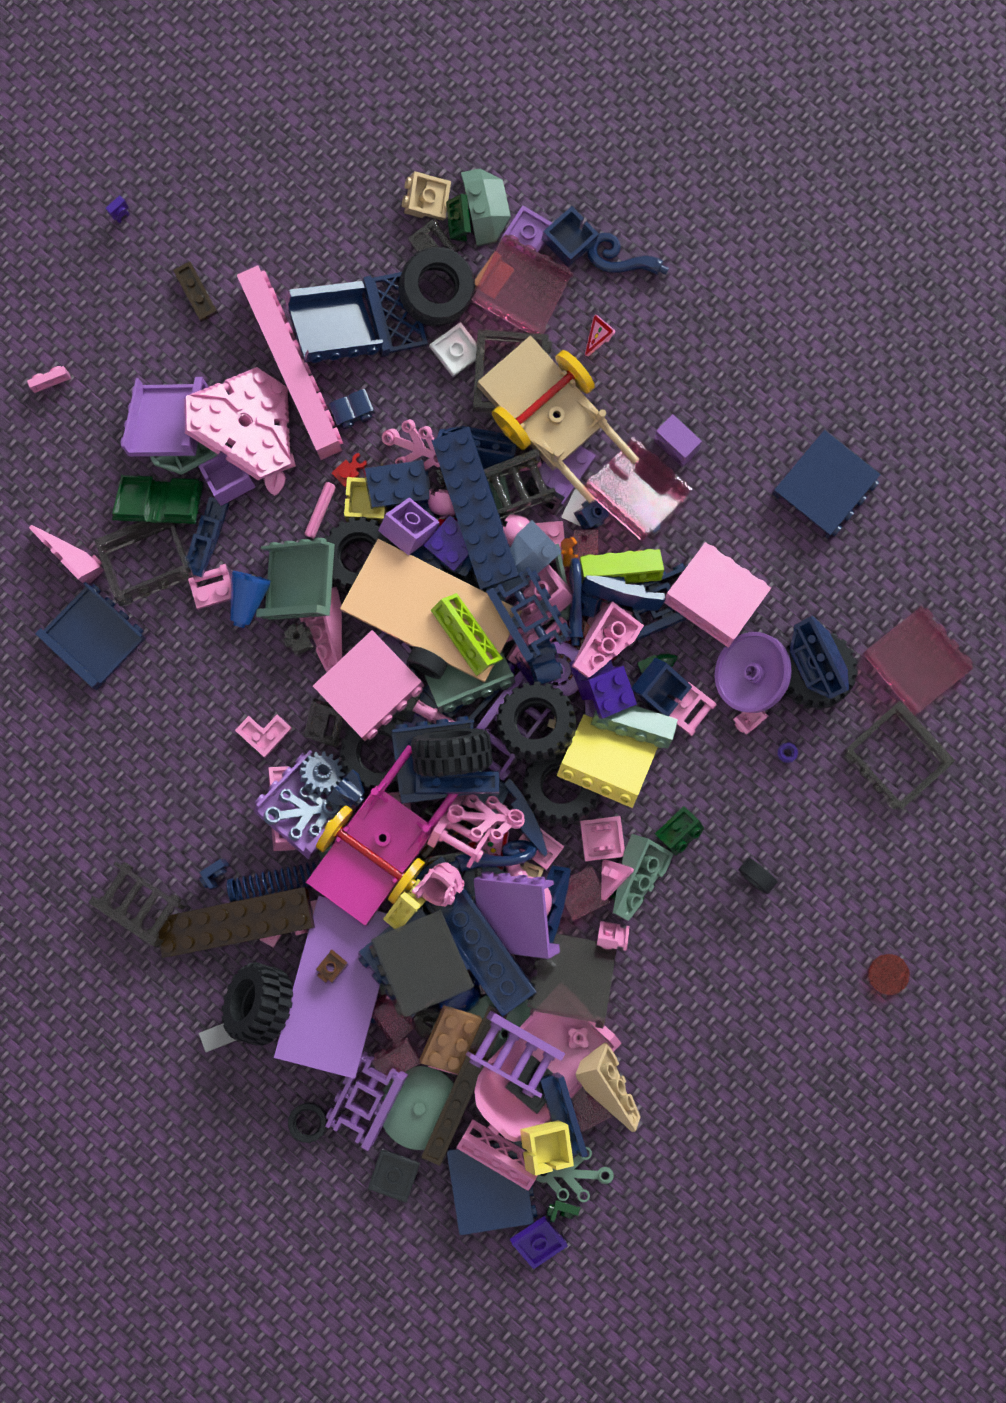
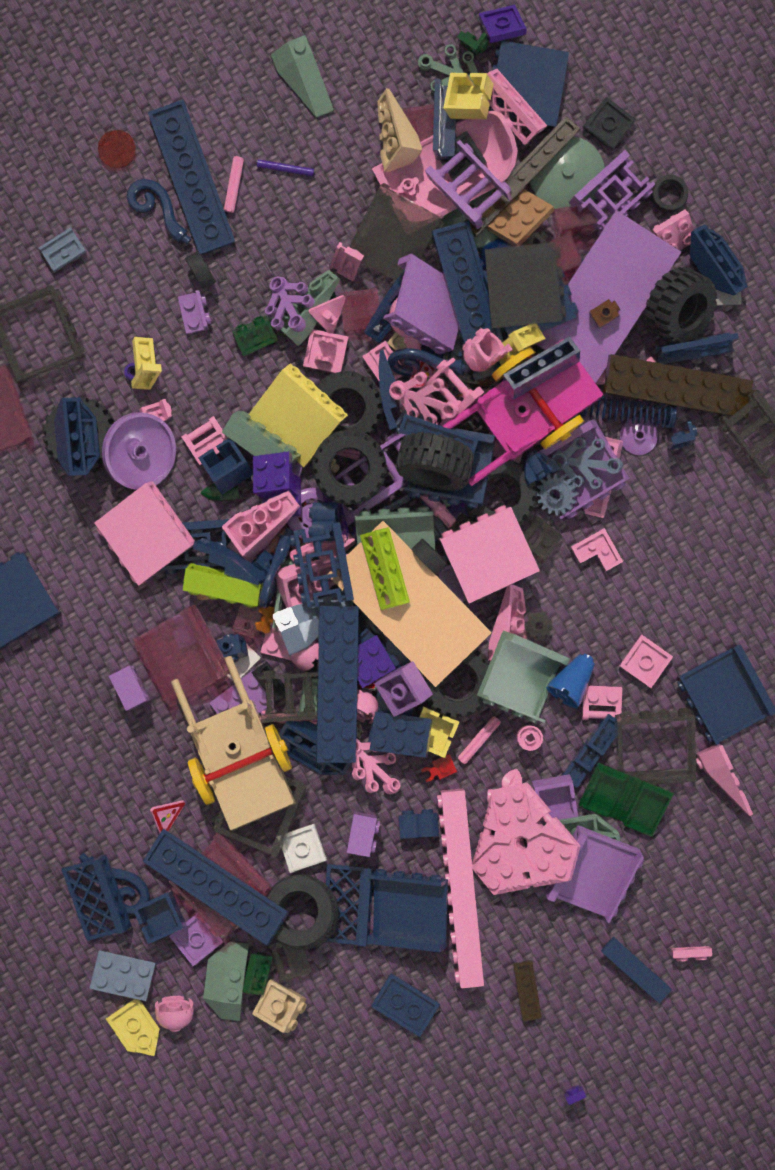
camera: 175 degrees left, 5 degrees up
none -> sand blue plate [39,227,86,272]
none -> dark blue fence [61,854,132,941]
none -> sand blue plate [89,950,156,1002]
none -> light yellow tile [106,999,160,1056]
none -> dark blue plant [127,179,191,245]
none -> light yellow bracket [131,337,161,390]
none -> dark blue plate [143,829,289,945]
none -> dark blue plate [148,99,236,255]
none -> bright pink cylinder [155,996,194,1032]
none -> medium lavender bracket [178,290,211,335]
none -> bright pink axle [224,156,244,213]
none -> dark purple bar [257,159,314,176]
none -> medium lavender plant [265,276,315,332]
none -> sand green wedge [271,35,334,118]
none -> medium lavender piece [347,812,380,857]
none -> dark blue plate [371,973,440,1037]
none -> brick [503,336,581,400]
none -> bright pink wheel [516,725,543,751]
none -> dark blue slope [601,936,672,1004]
none -> bright pink plate [619,635,673,688]
none -> medium lavender dish [620,417,658,455]
none -> bright pink plate [652,210,694,251]
none -> dark blue fence [654,332,739,364]
none -> dark blue wedge [690,224,748,296]

